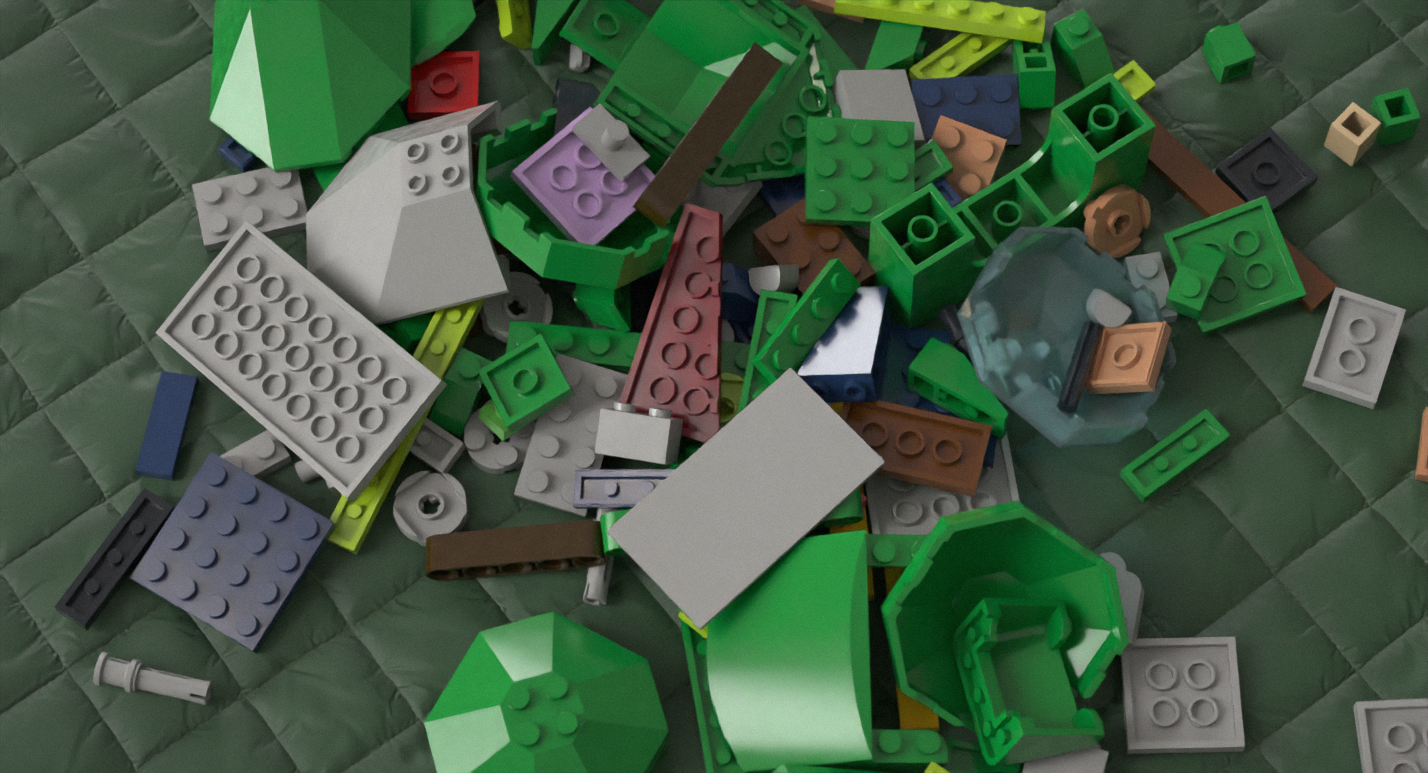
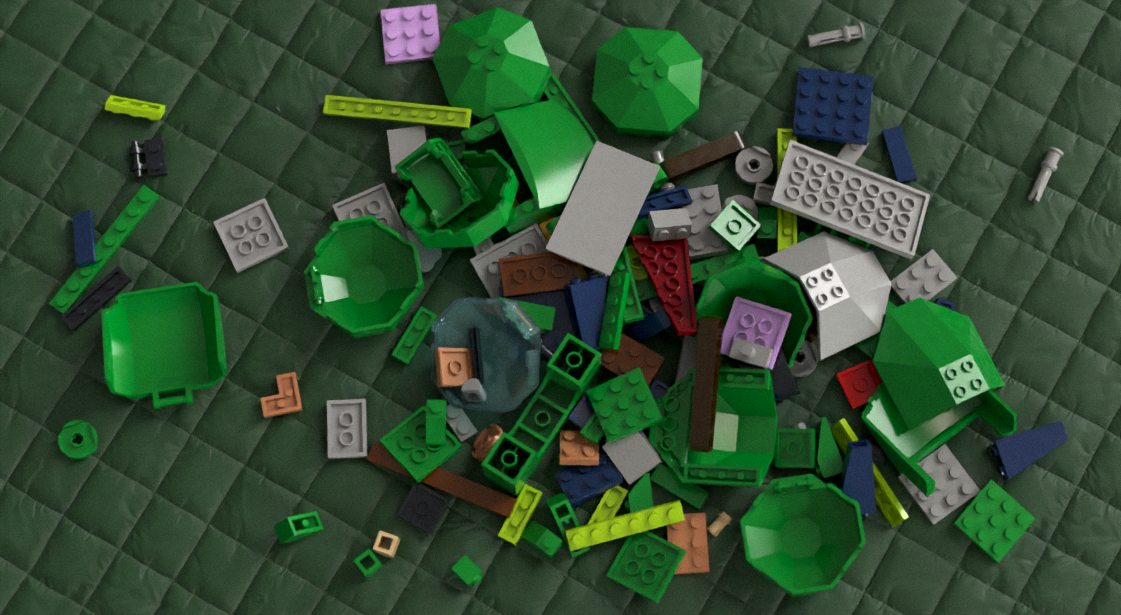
camera: 155 degrees right, 10 degrees up
black plate [55,488,175,631] -> none
light grey brick [748,264,799,295] -> none
none -> green windscreen [304,215,424,338]

